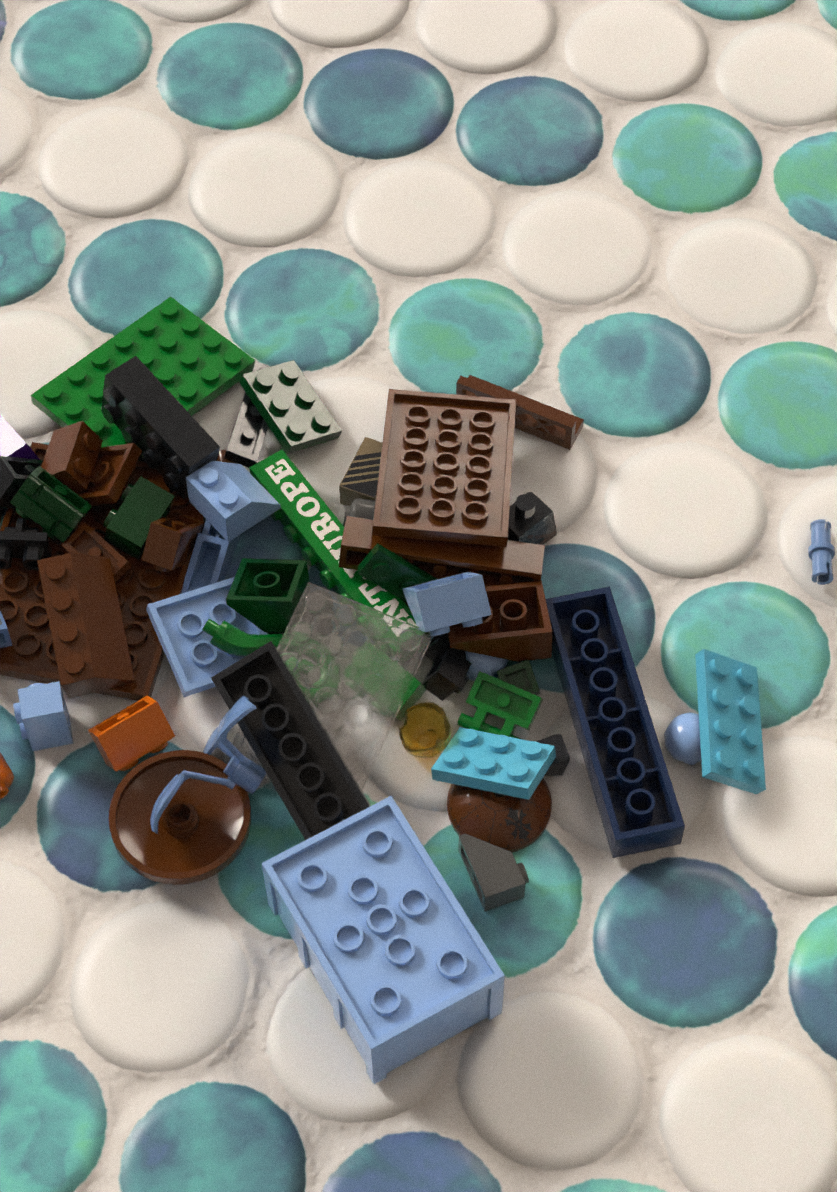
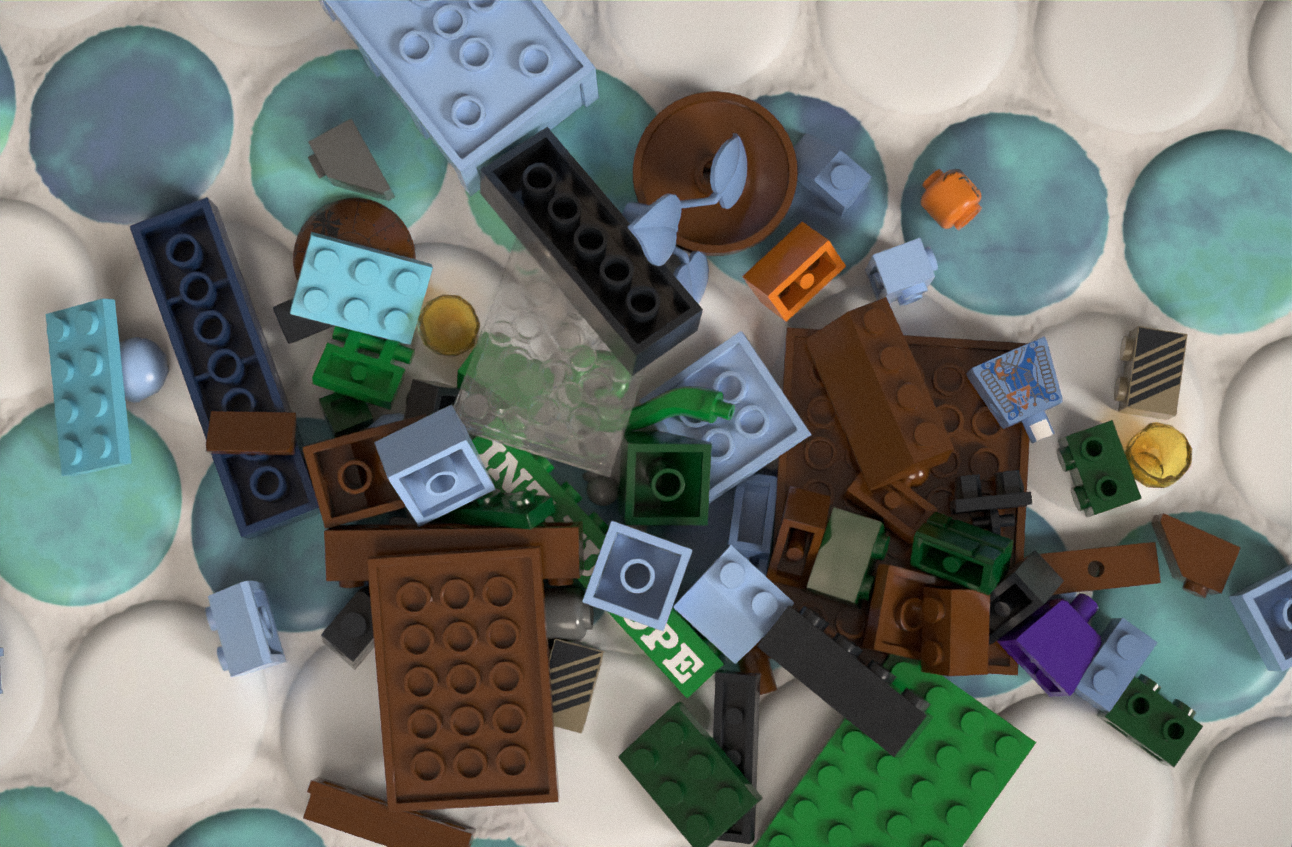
camera: 175 degrees right, 25 degrees up
none -> light blue slope [205,580,286,677]
none -> reddish brown slope [206,411,296,455]
none -> light blue brick [582,521,692,632]
none -> medium blue slope [793,133,872,217]

